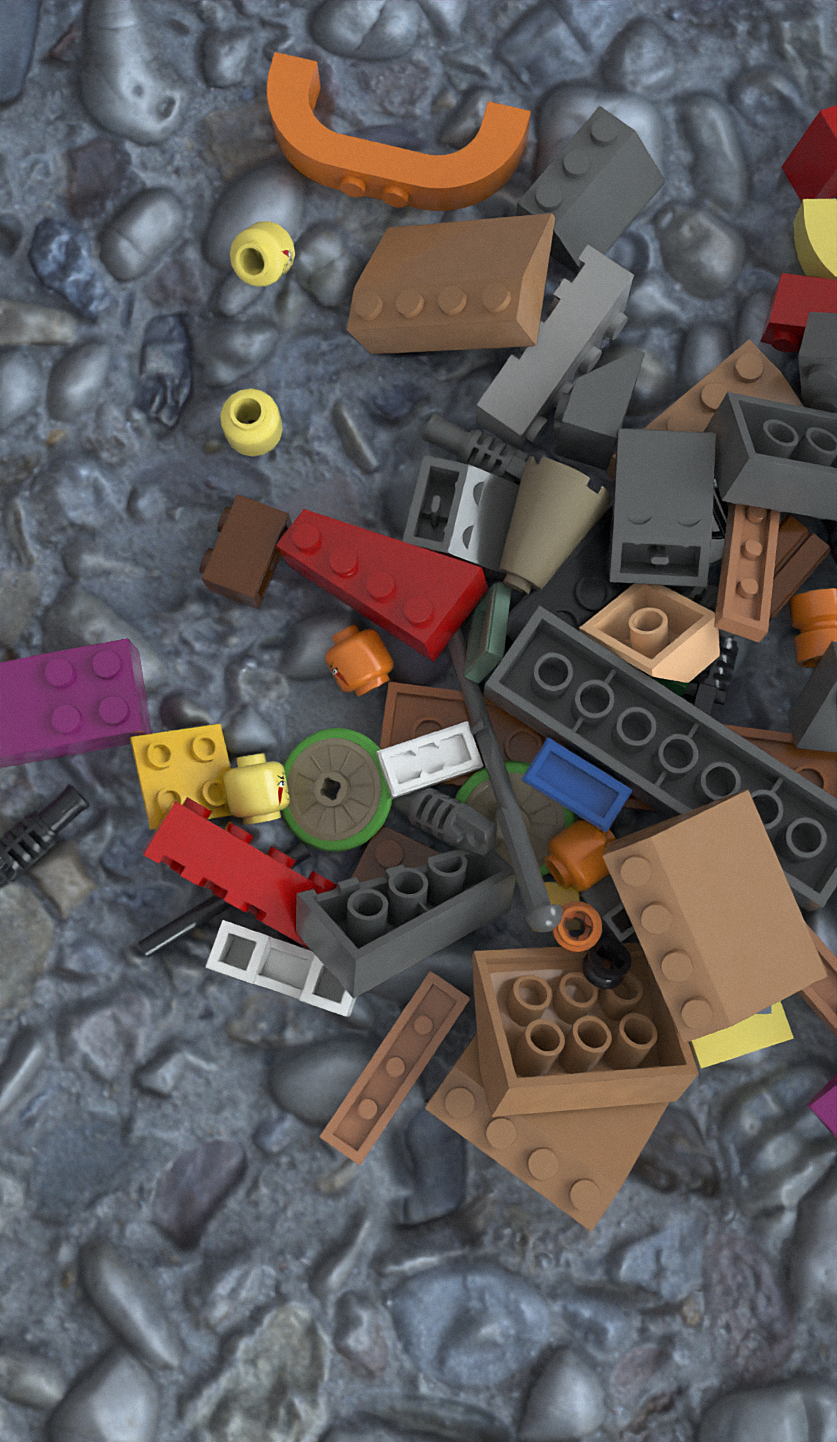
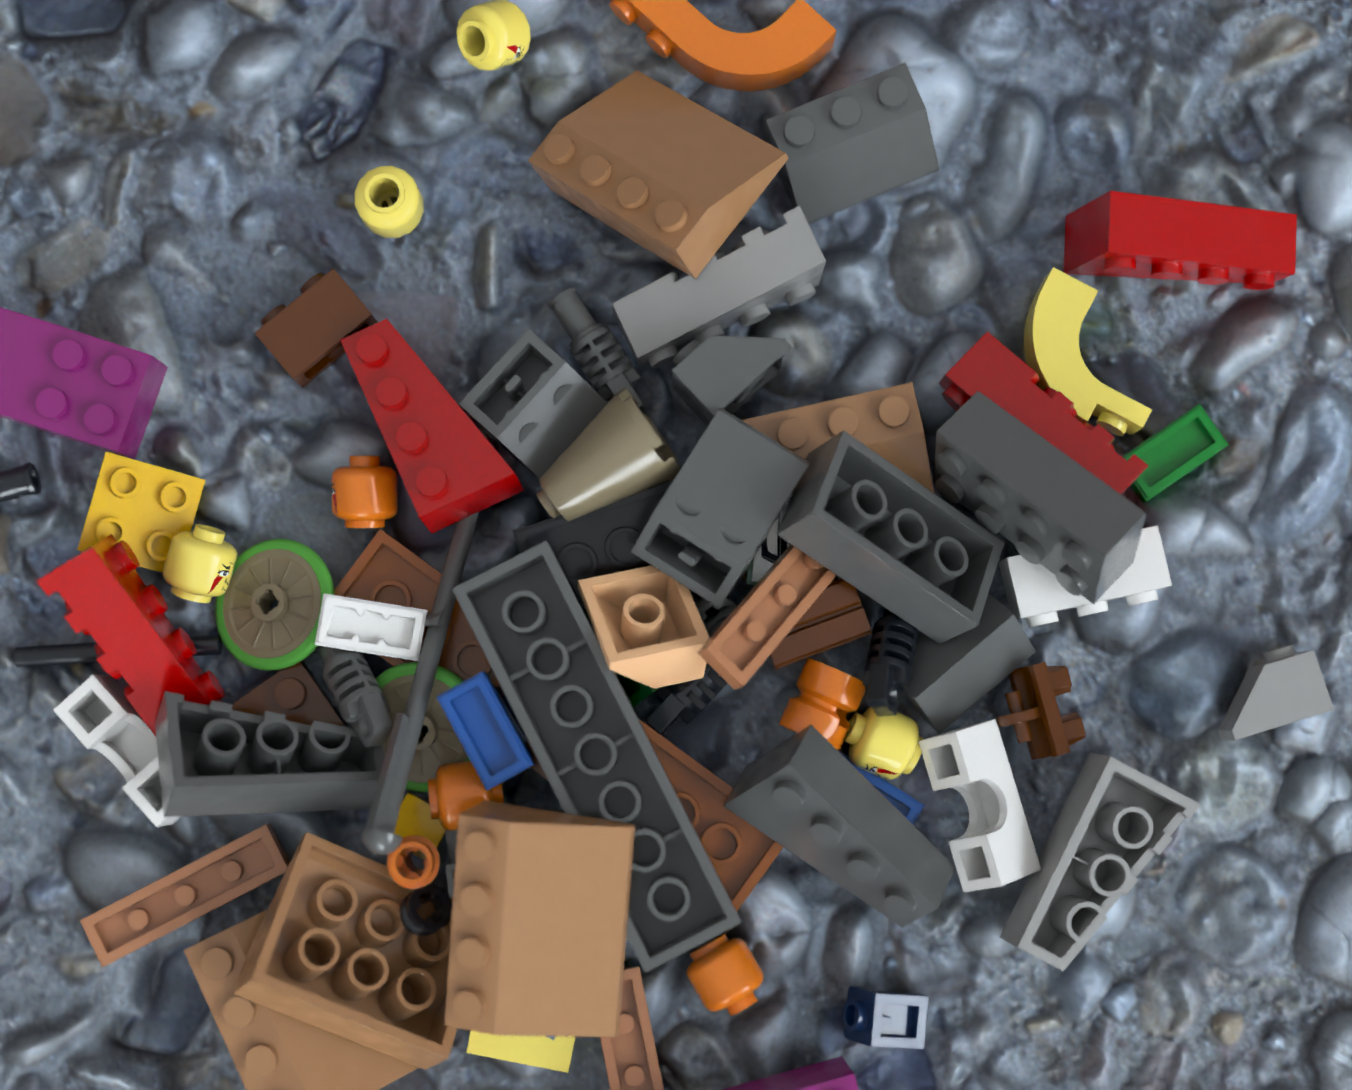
camera: 25 degrees right, 5 degrees up
sand green tile [464,582,512,684] -> none

